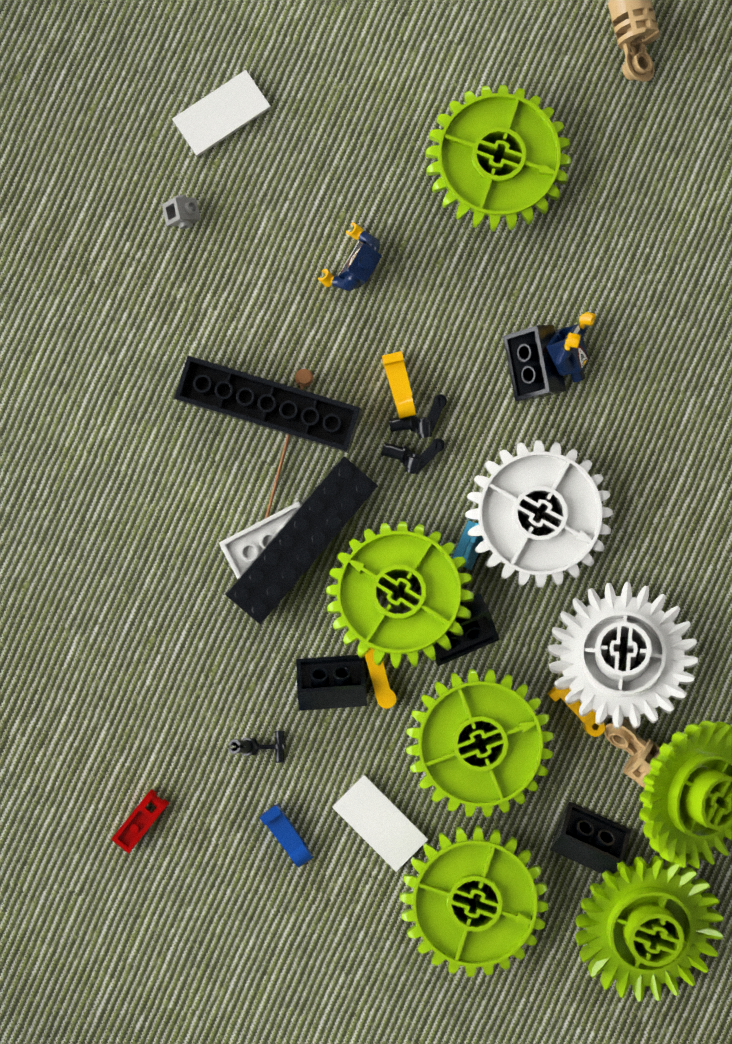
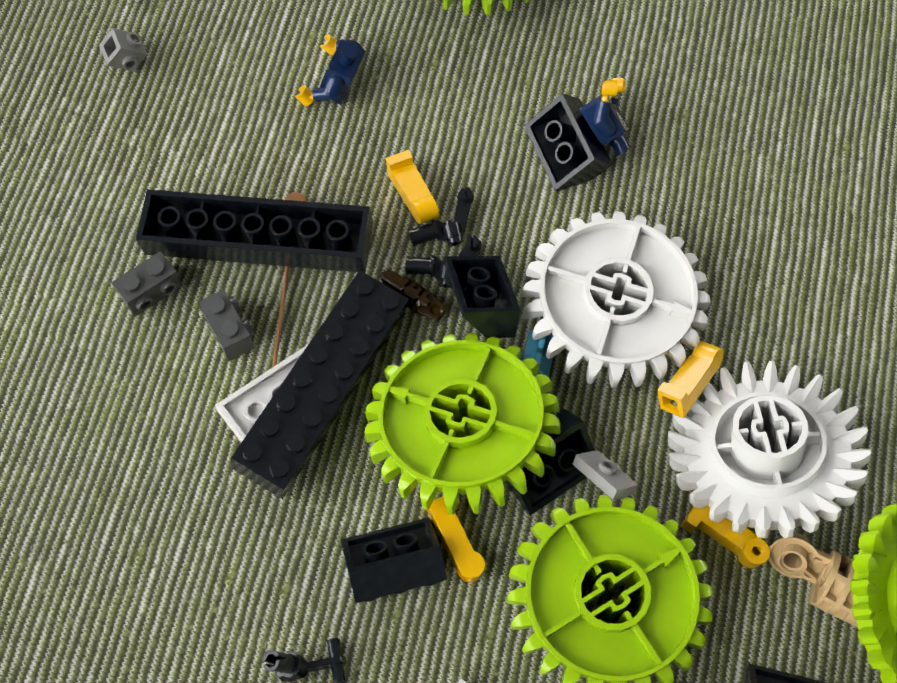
camera: 15 degrees left, 20 degrees down
none -> dark grey brick [112,251,182,317]
none -> dark grey brick [197,289,254,362]
none -> dark brown hinge [380,269,447,323]
none -> black slope [444,256,521,338]
none -> light grey plate [573,450,638,500]
none -> yellow leg [657,341,724,419]

